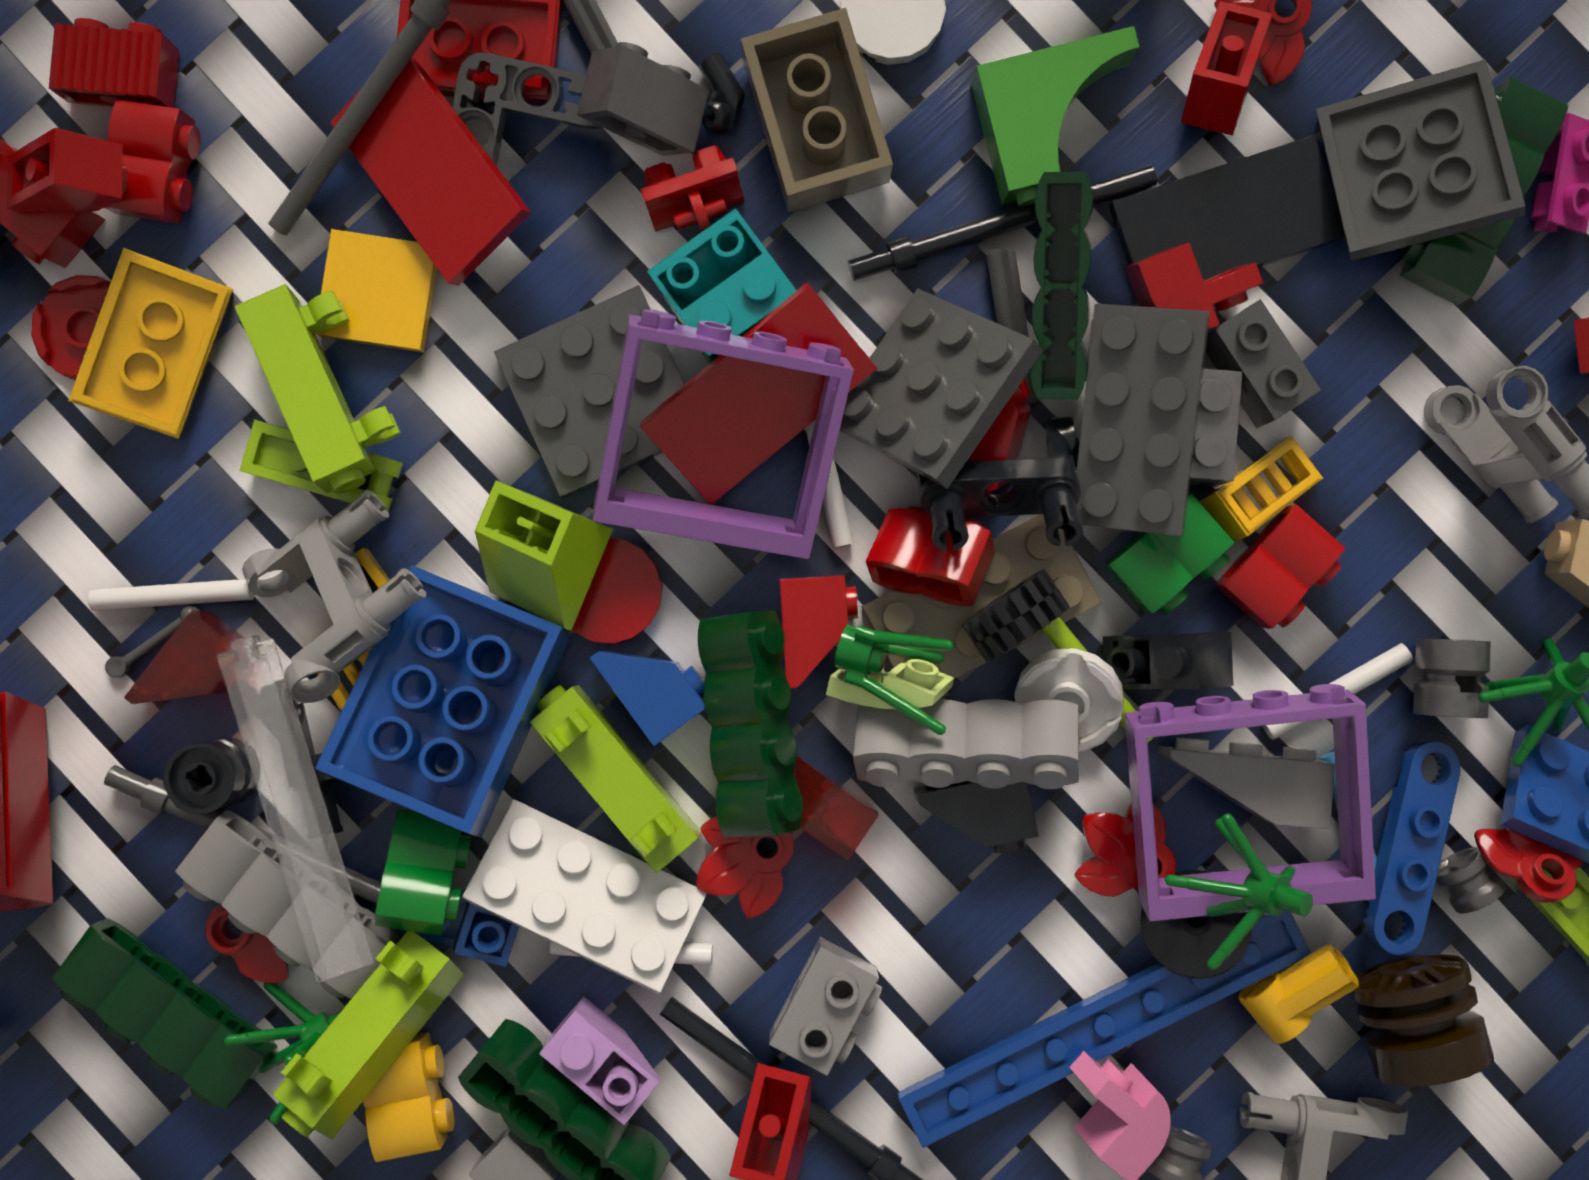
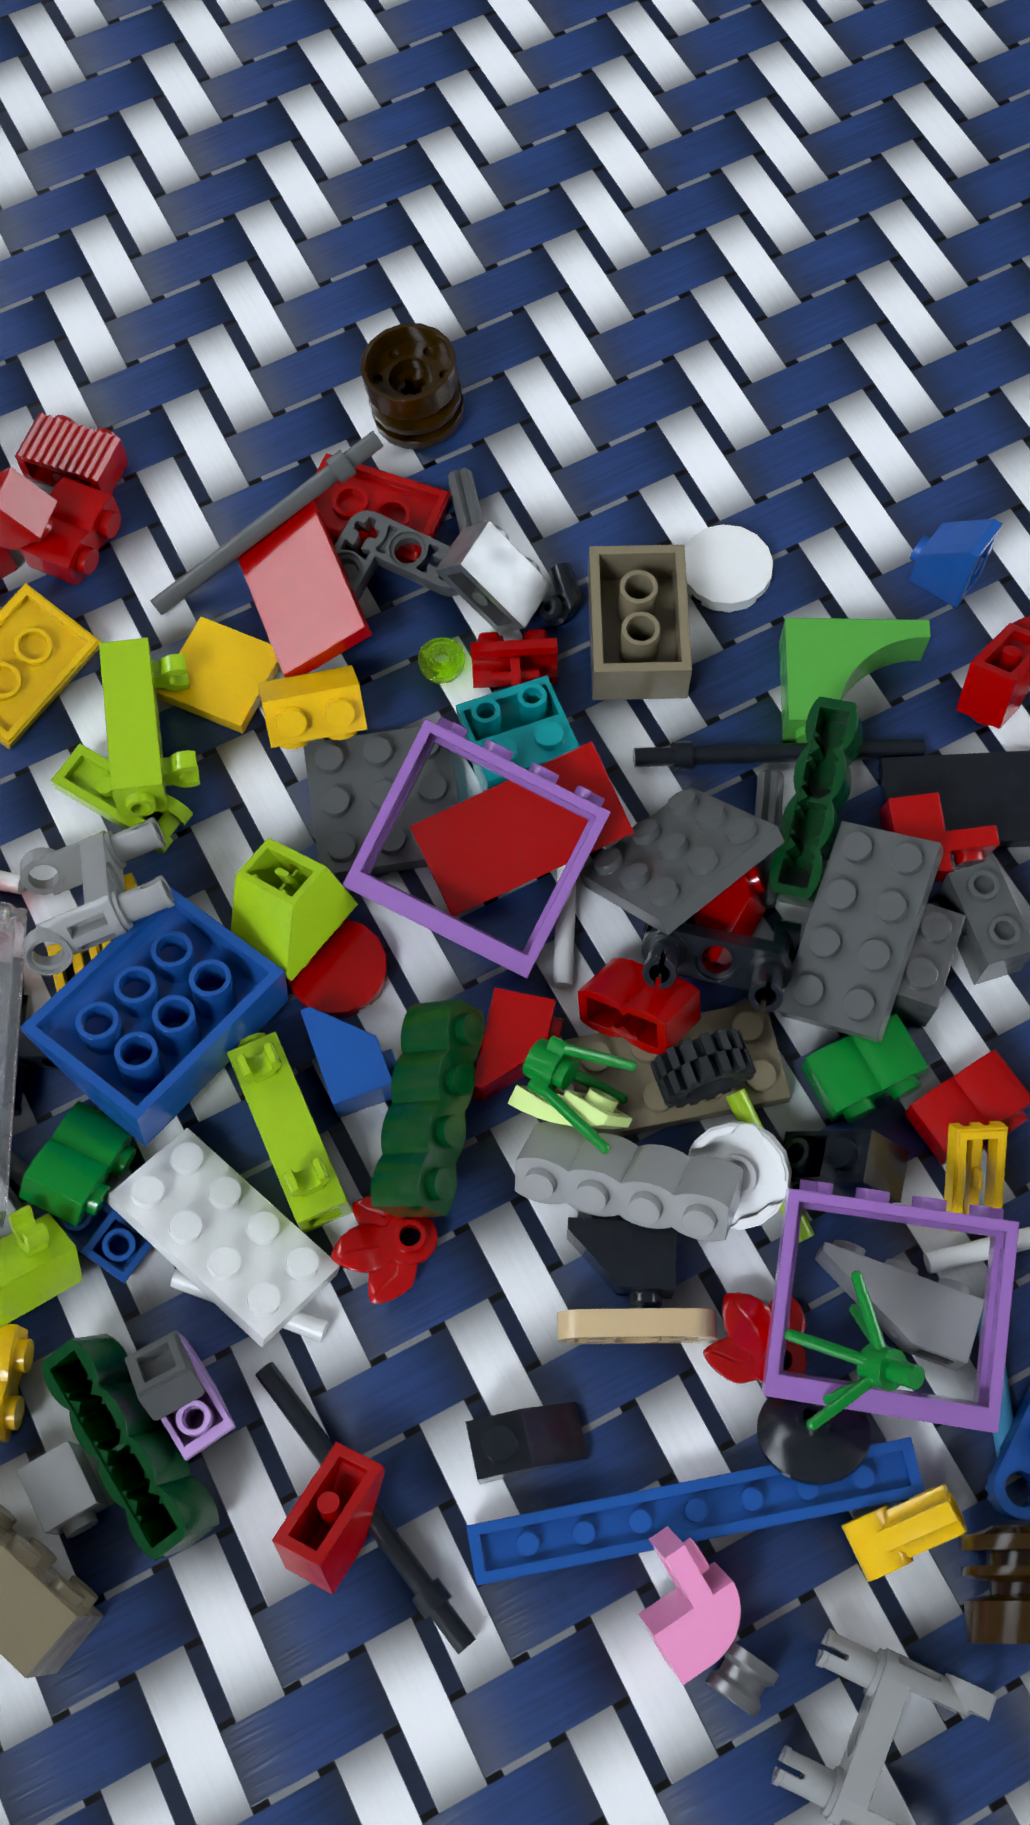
camera: 15 degrees right, 20 degrees down
light grey brick [769,937,882,1076] -> none
clear red slope [794,754,879,861] -> none
yellow slope [1200,436,1323,542] -> none
none -> dark grey slope [124,1330,204,1420]
none -> yellow brick [258,665,367,749]
none -> clear neon green plate [418,637,466,684]
none -> black slope [466,1402,588,1485]
none -> tan beam [557,1308,717,1344]
none -> yellow tile [944,1121,1008,1232]

